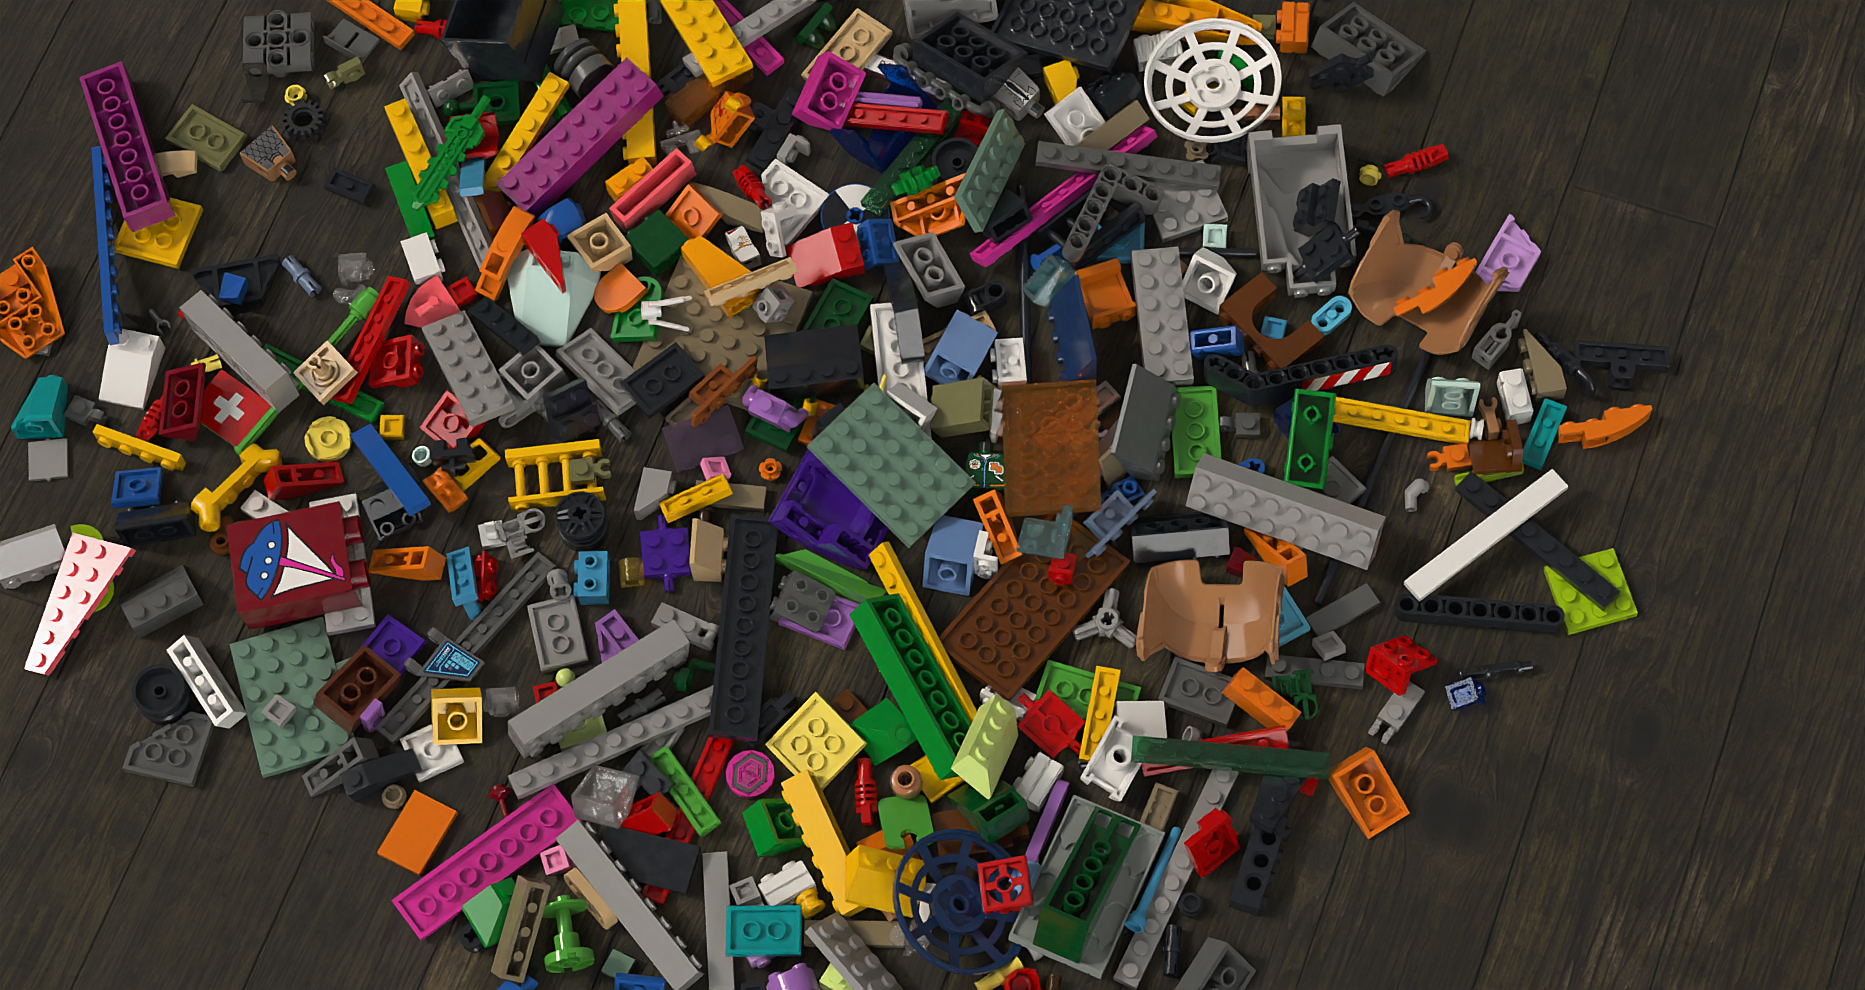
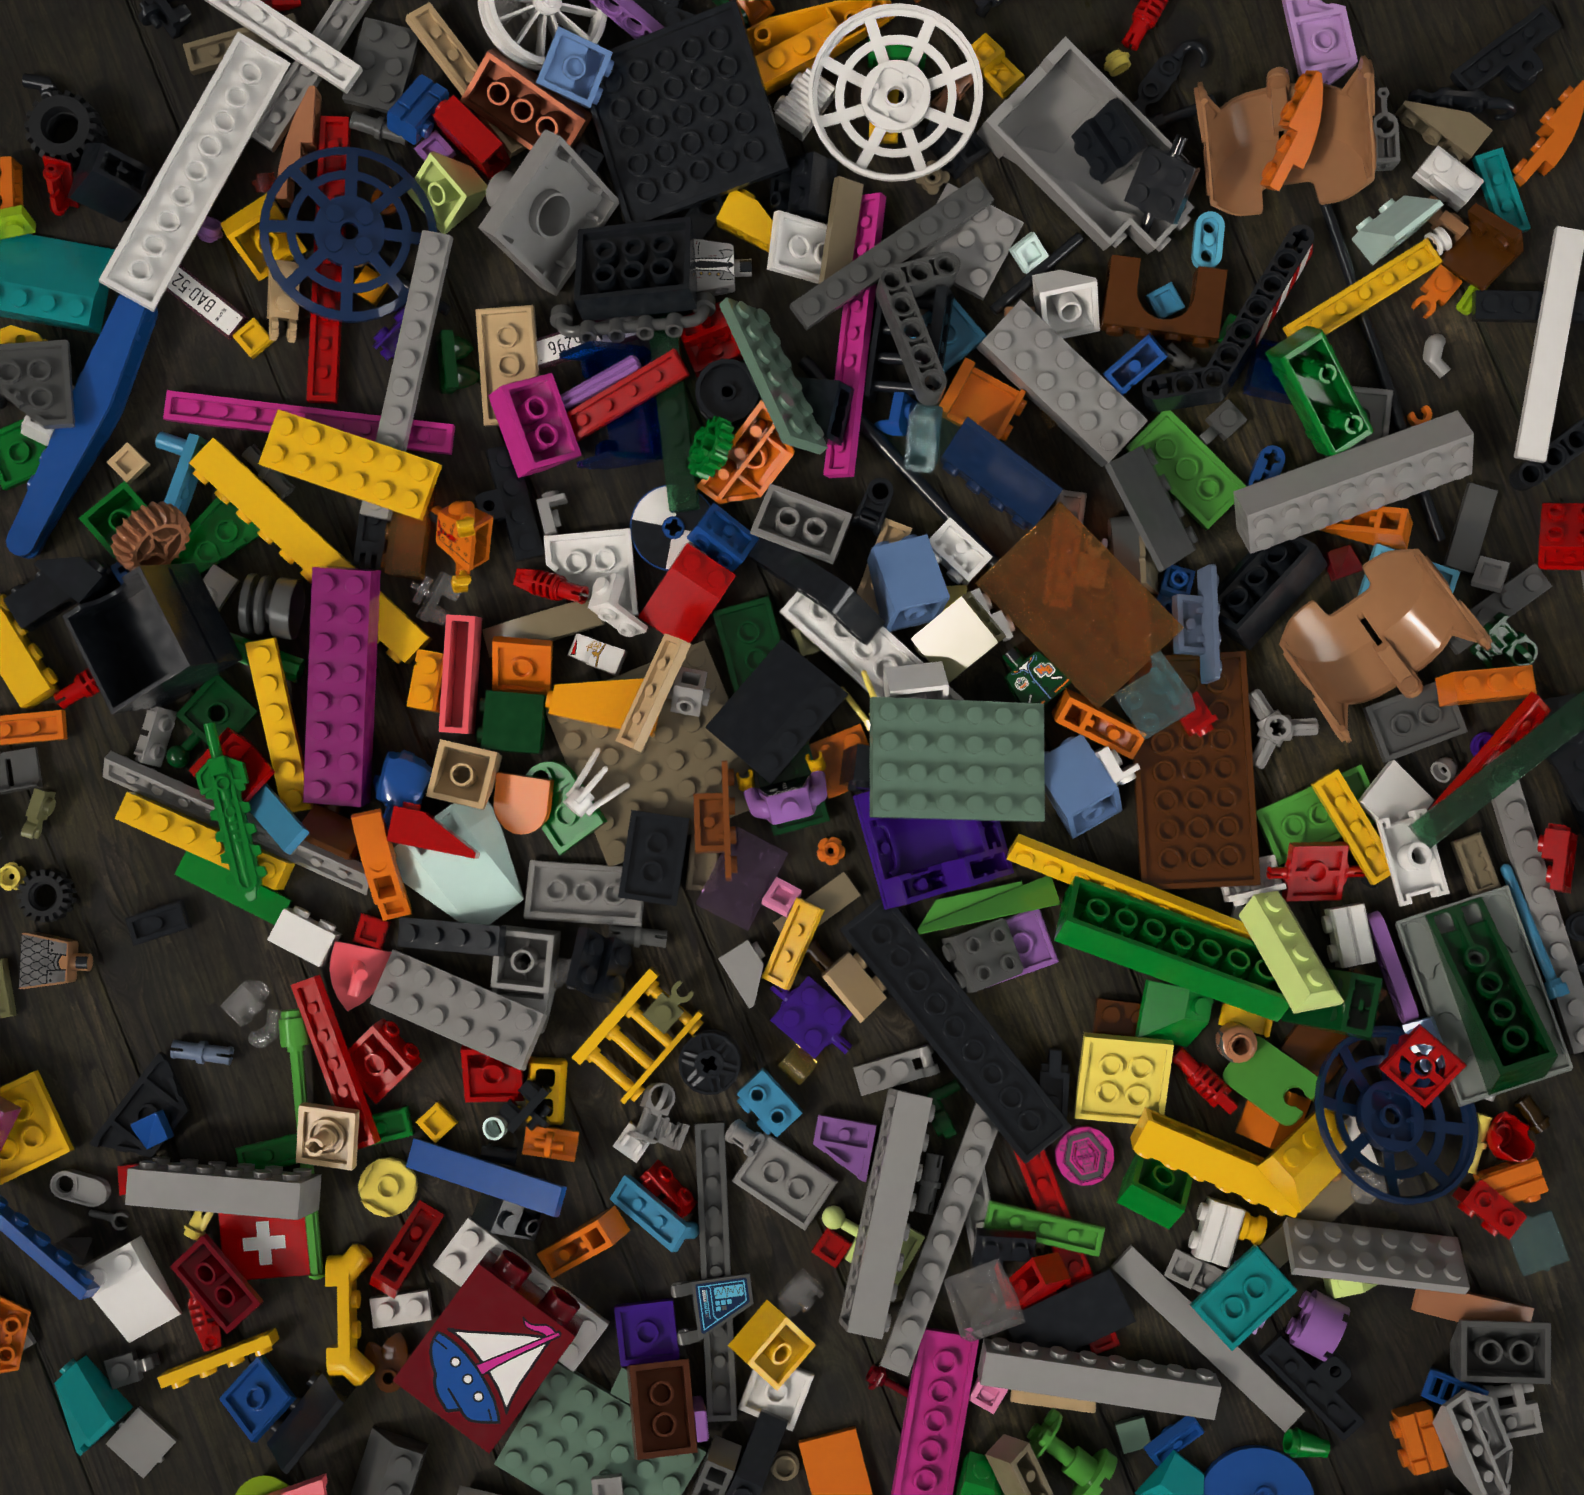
camera: 40 degrees left, 20 degrees up
none -> light grey piece [50,1169,111,1207]

